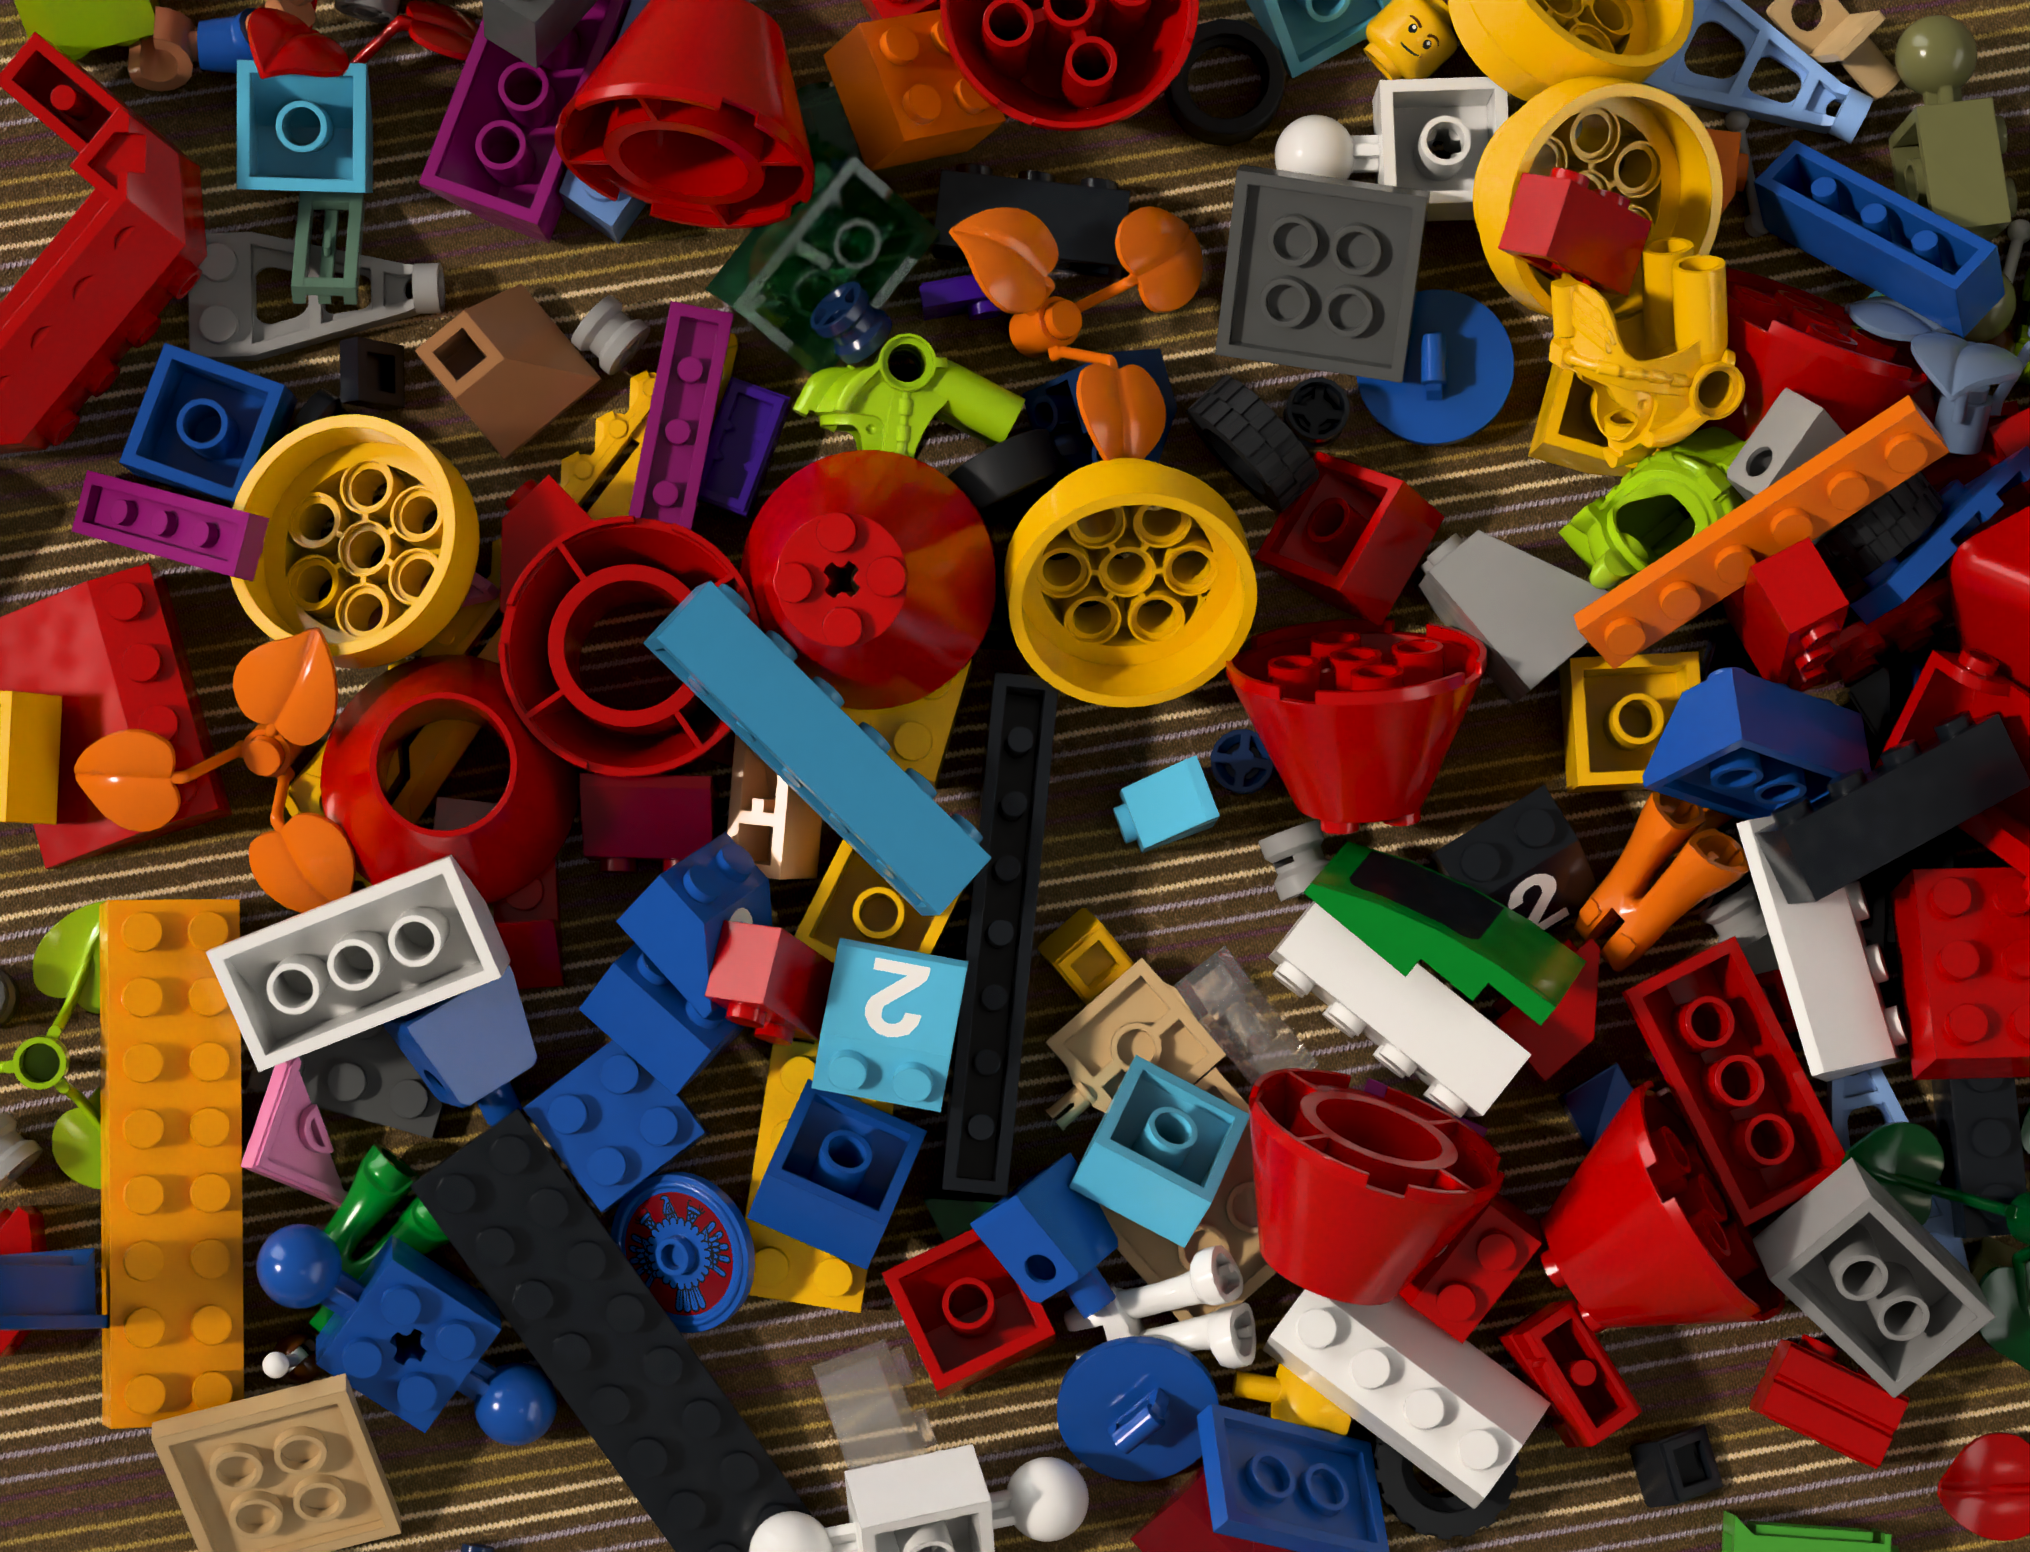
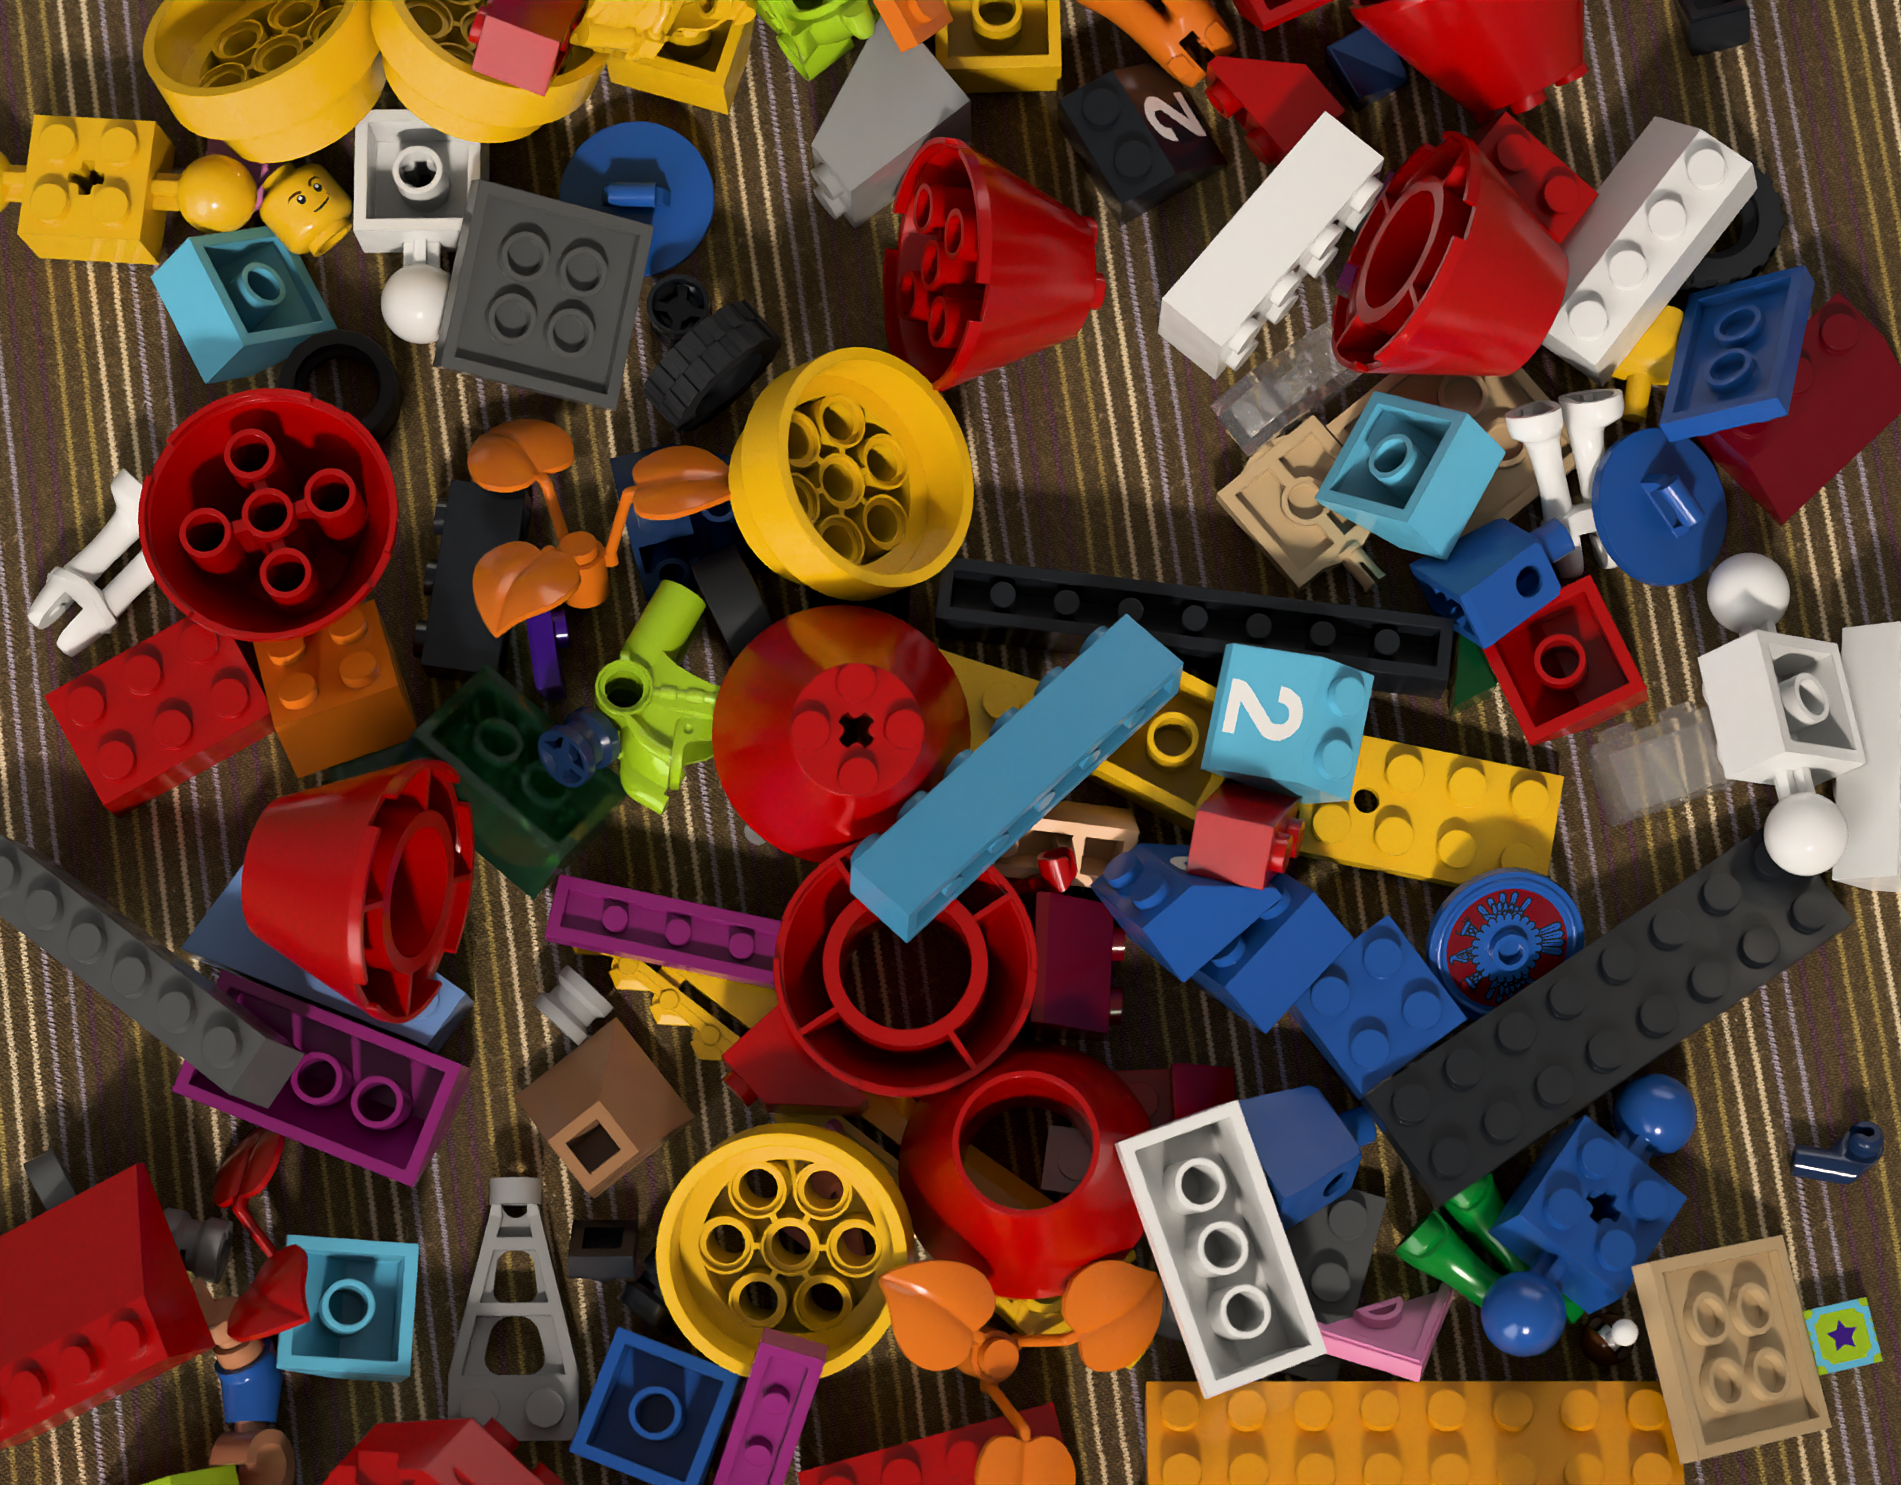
camera: 80 degrees left, 5 degrees down
sand green tile [291,191,365,305] -> none
dark purple plate [698,377,793,519] -> none
blue slope [747,1079,927,1270] -> none
yellow slope [1038,908,1135,1006] -> none
medium azure slope [1113,755,1220,853] -> none
dark blue wheel [1210,729,1276,795] -> none
red slope [1254,451,1445,626] -> none
light grey wheel [1258,820,1331,902] -> none
green slope [1303,841,1586,1026] -> none
red brick [1499,1300,1642,1448] -> none
none -> red hand [1011,847,1078,898]

